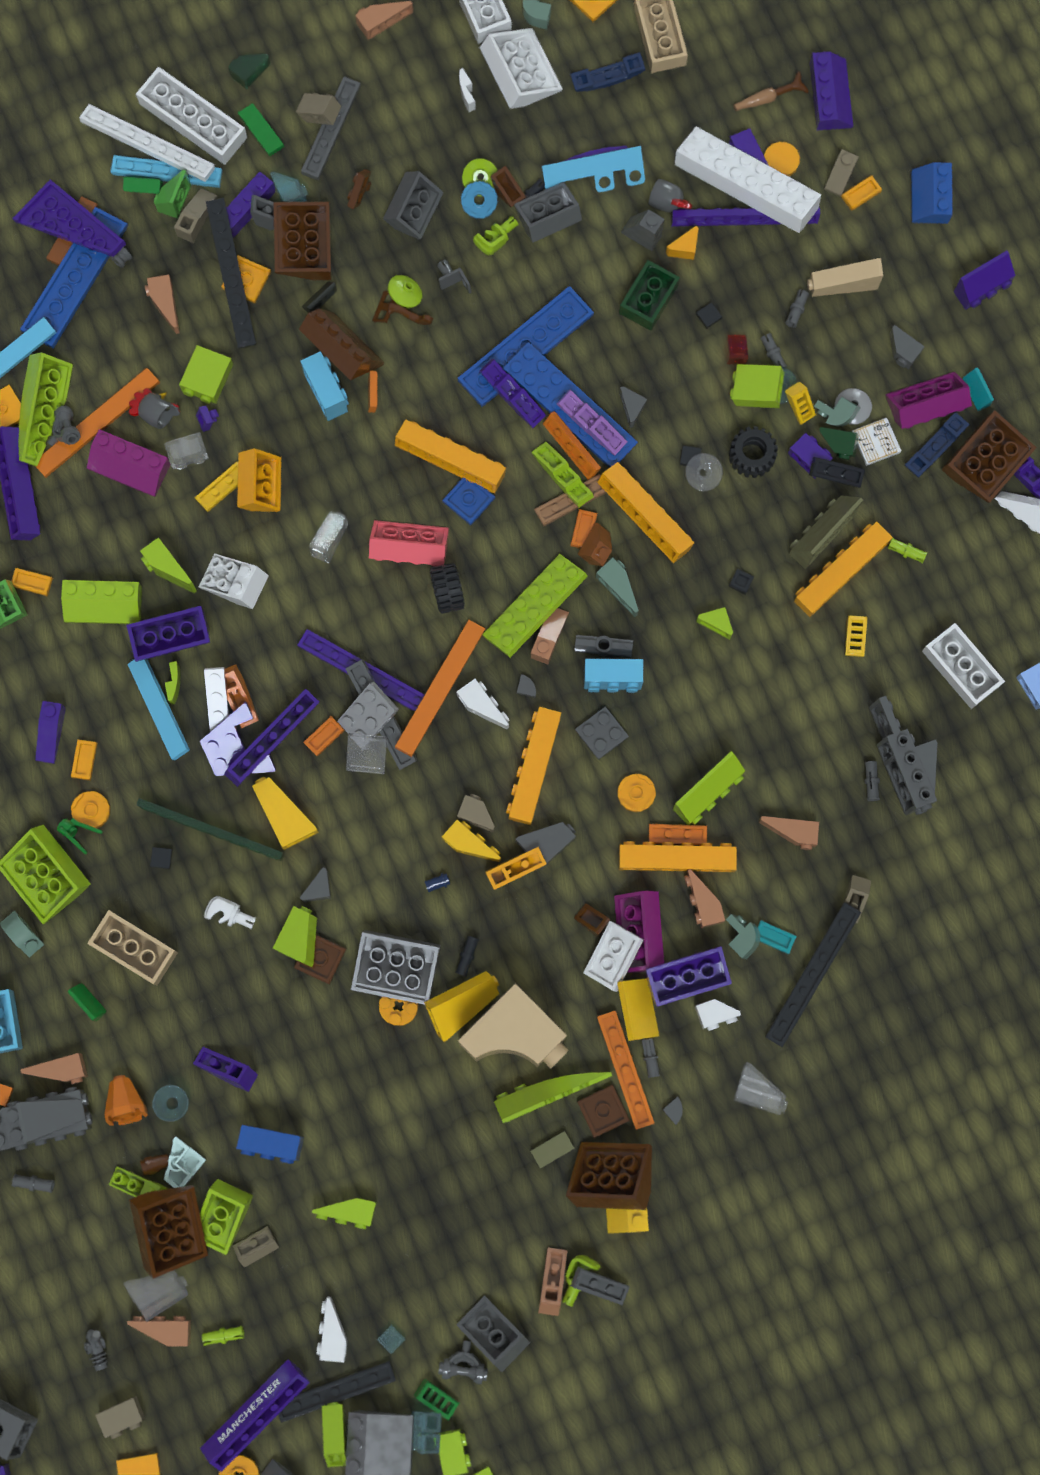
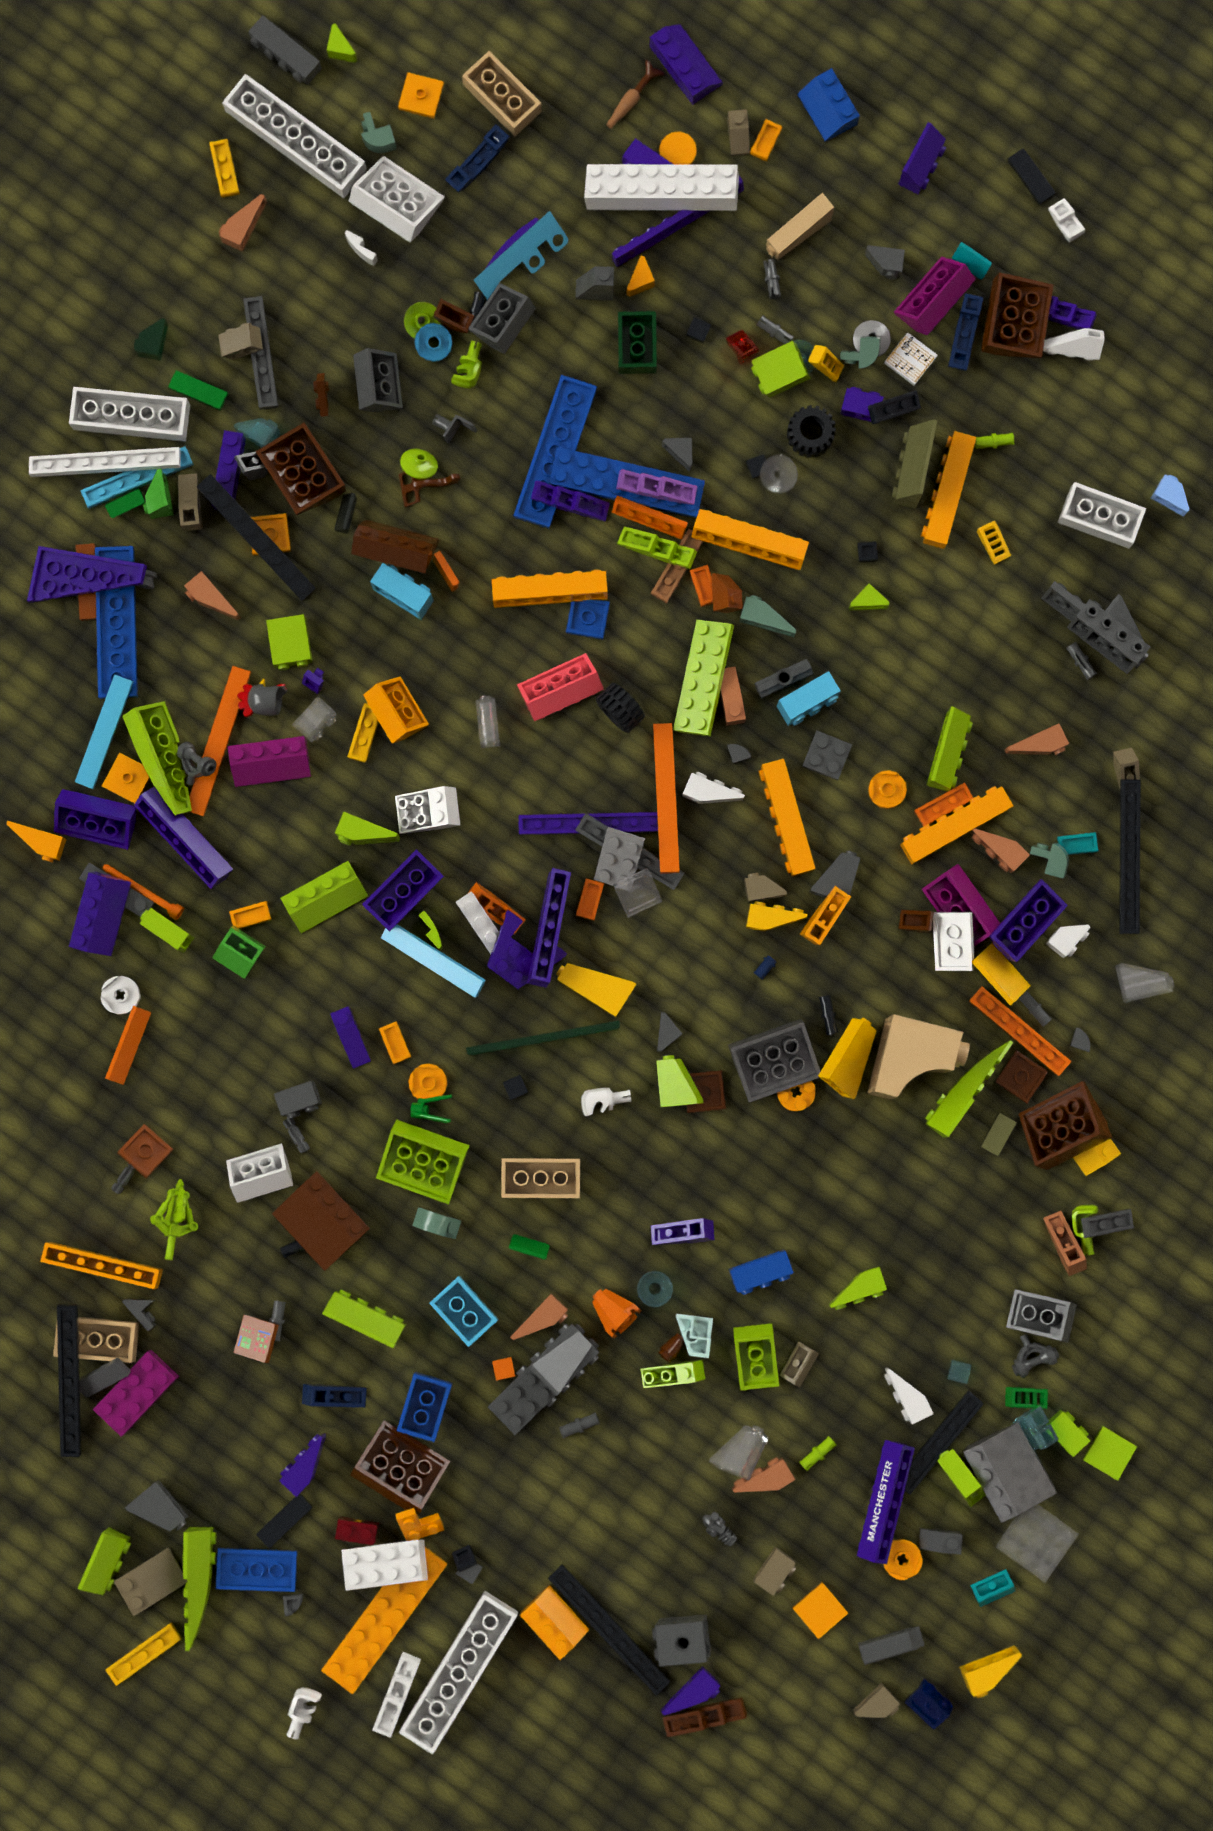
camera: 30 degrees left, 5 degrees up
reddish brown slope [129,1185,208,1279] -> none
dark grey piece [649,179,692,212] -> none
dark green slope [819,427,859,460] -> none

